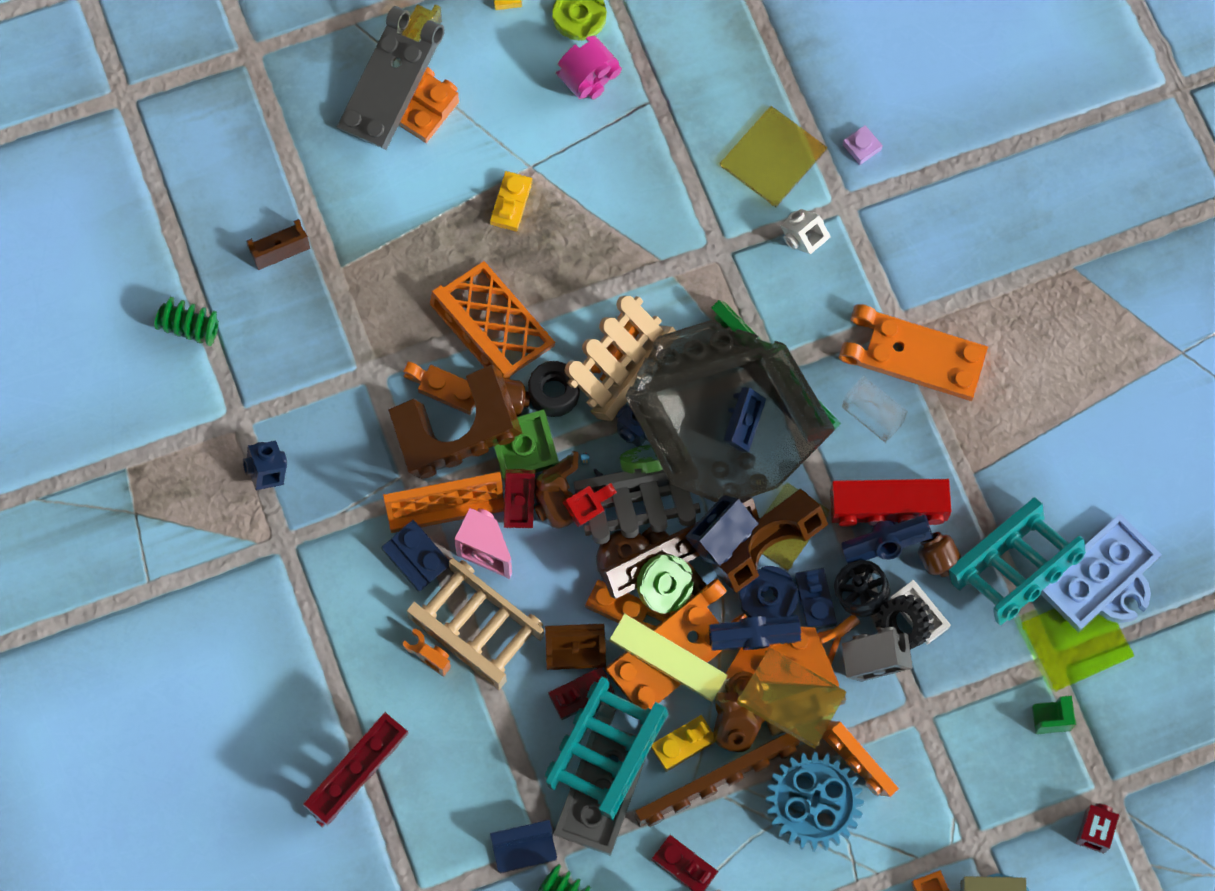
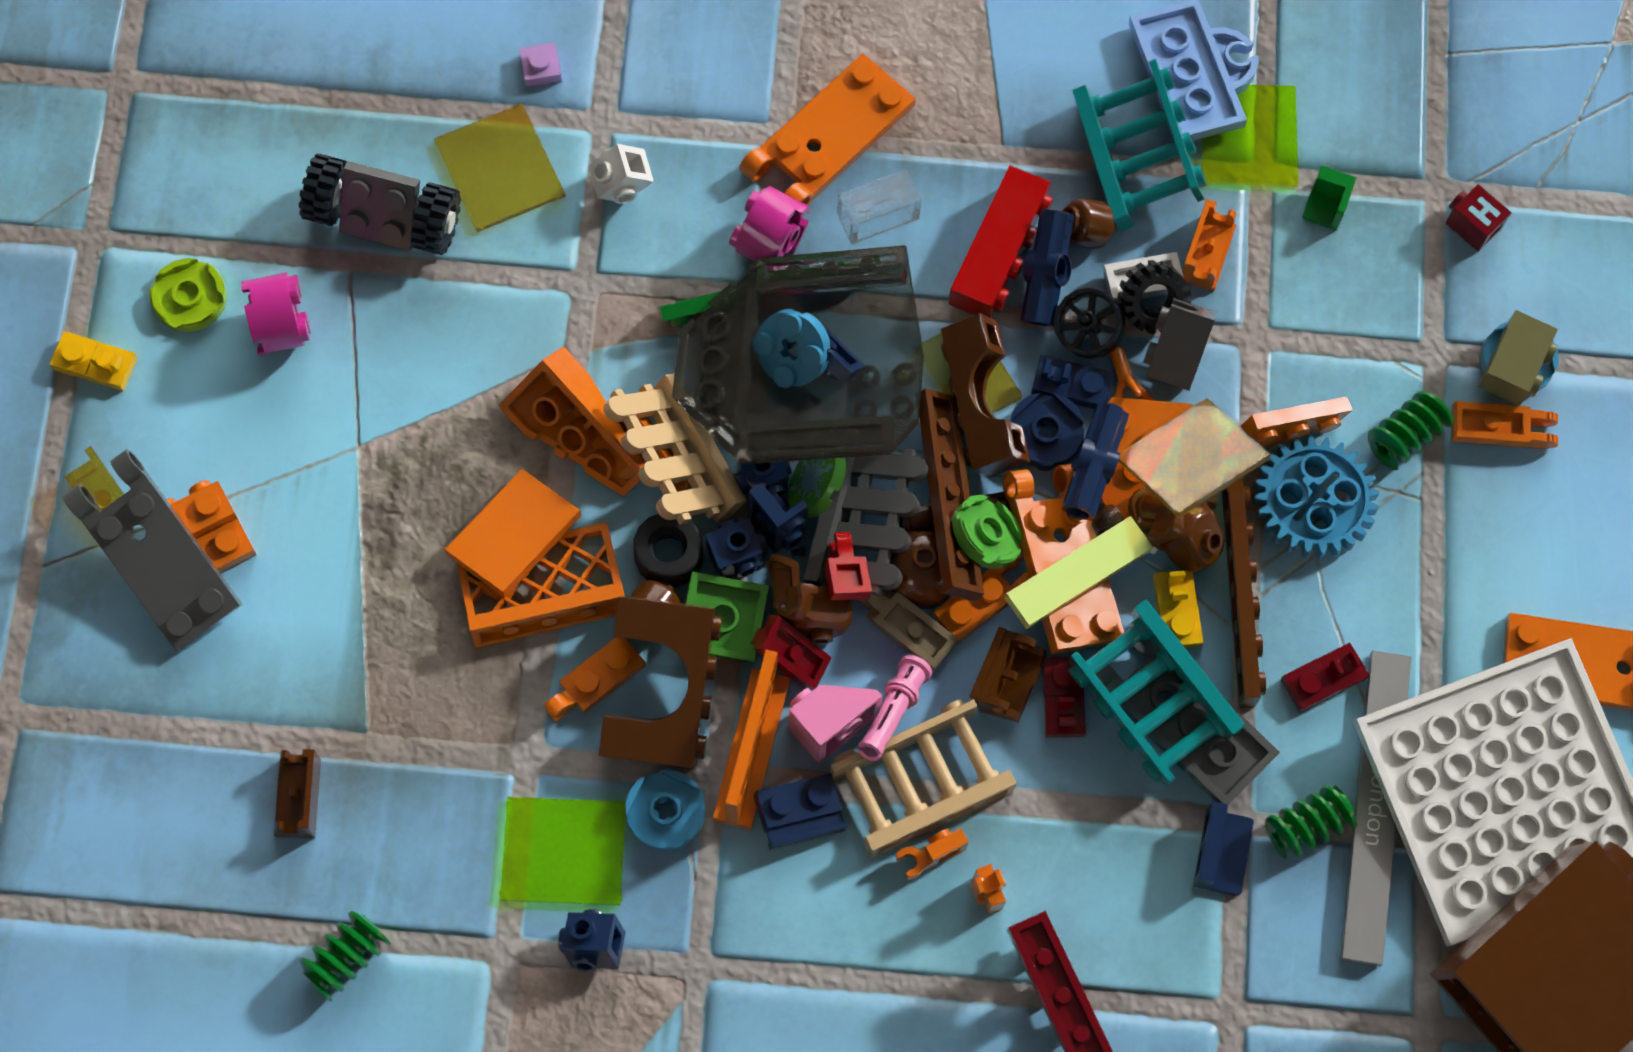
camera: 65 degrees left, 0 degrees up
yellow plate [490,171,532,232] -> none
dark blue brick [685,495,759,566] -> none
none -> plate [299,153,461,255]
none -> orange tile [445,469,581,598]
none -> orange wedge [498,346,645,497]
none -> clear neon green piece [499,797,626,906]
none -> dark azure plate [625,769,706,851]
none -> dark blue brick [705,518,768,578]
none -> dark pink brick [729,186,811,273]
none -> dark blue bracket [746,483,809,553]
none -> dark azure plate [752,309,830,388]
none -> dark tan hinge [856,590,958,672]
none -> bright pink pin [858,655,932,761]
none -> orange plate [970,864,1006,914]
none -> clear smoke hinge [1092,504,1124,536]
none -> orange hinge [1182,199,1236,291]
none -> green piece [1368,391,1455,470]

